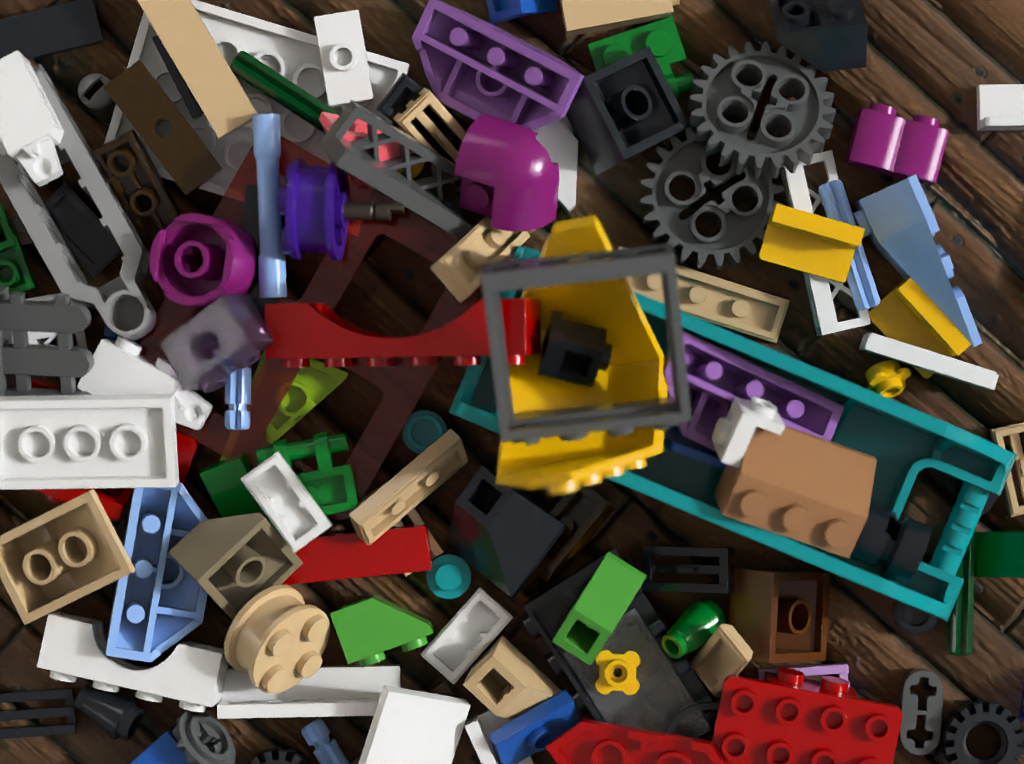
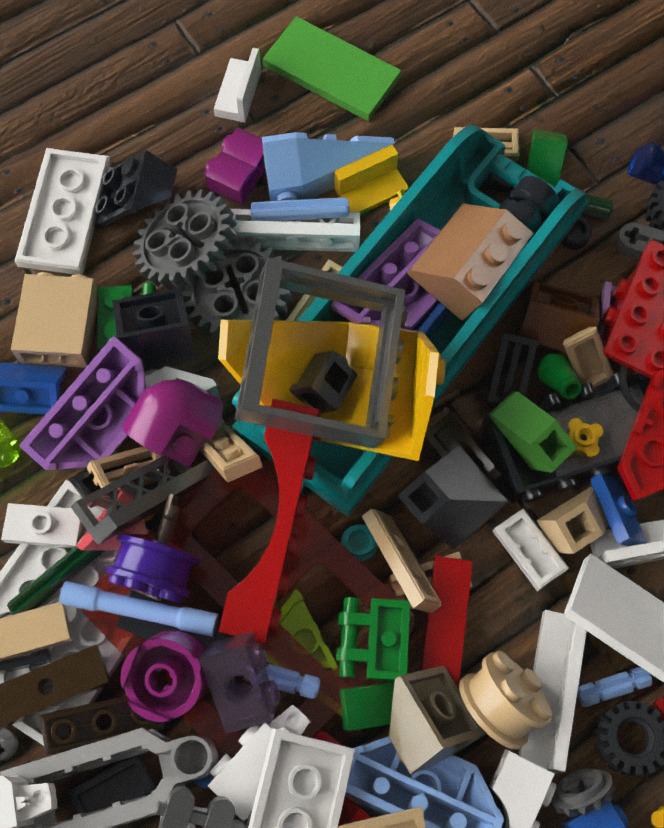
camera: 75 degrees left, 20 degrees down
white plate [240,451,332,553] -> none
bright green slope [329,595,434,668] -> none
teal plate [426,554,471,599] -> none
white bracket [712,396,785,468] -> none
yellow panel [759,204,865,283] -> none
white tile [859,332,999,390] -> none

